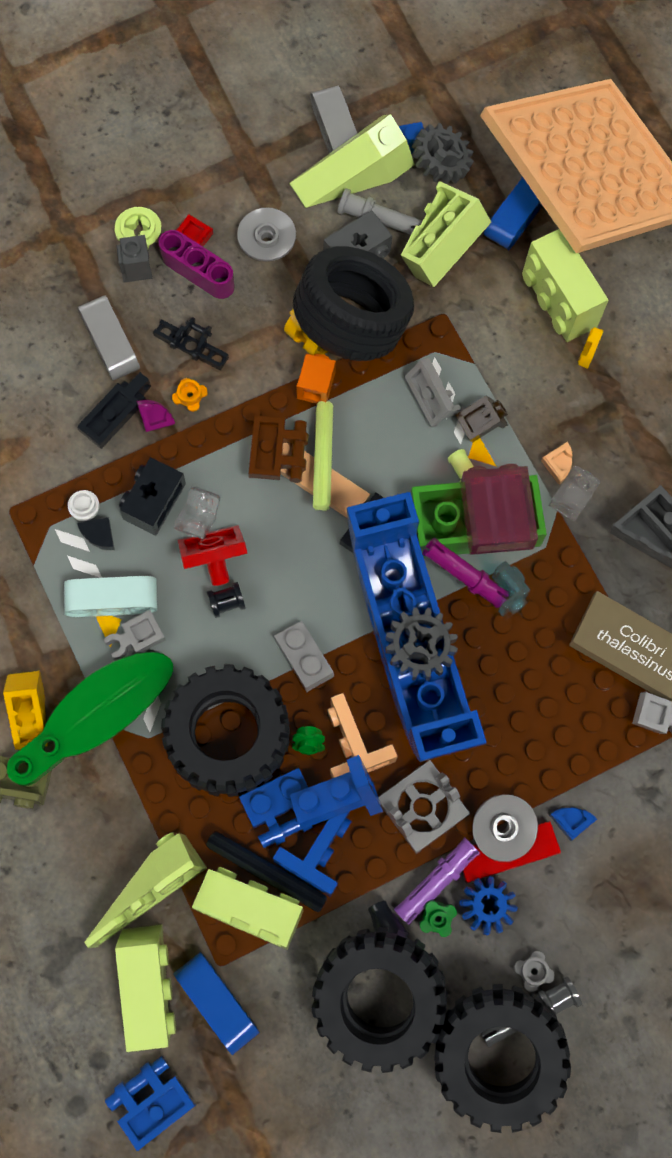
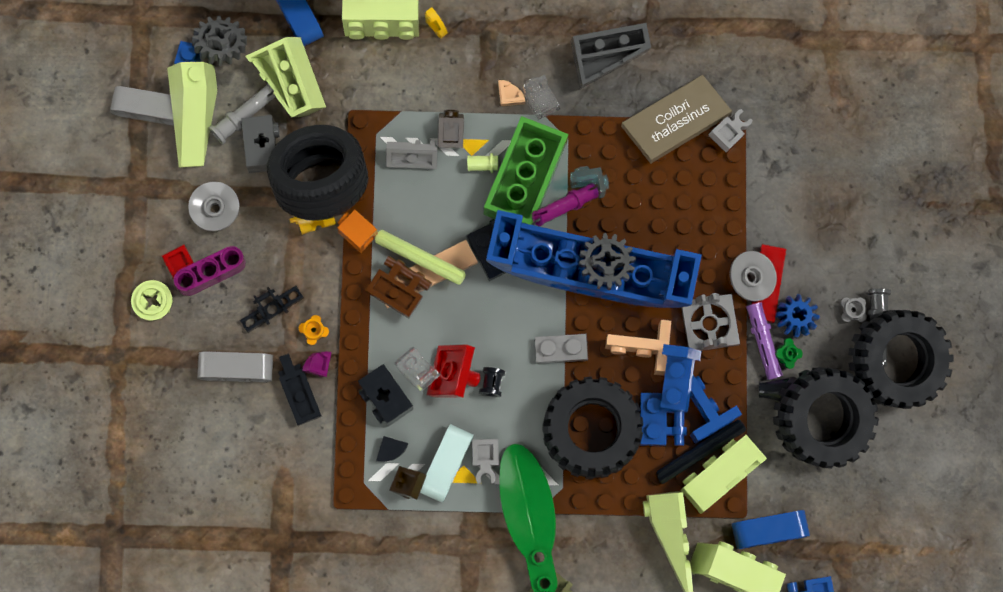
camera: 65 degrees left, 5 degrees up
yellow arch [3,671,48,750] -> none
white plate [68,490,100,521] -> none
dark grey window [116,235,153,283] -> none
green plate [292,726,325,755] -> none
clear pink brick [460,464,538,555] -> none
blue tile [549,807,597,841] -> none
none -> dark brown bracket [389,466,427,500]

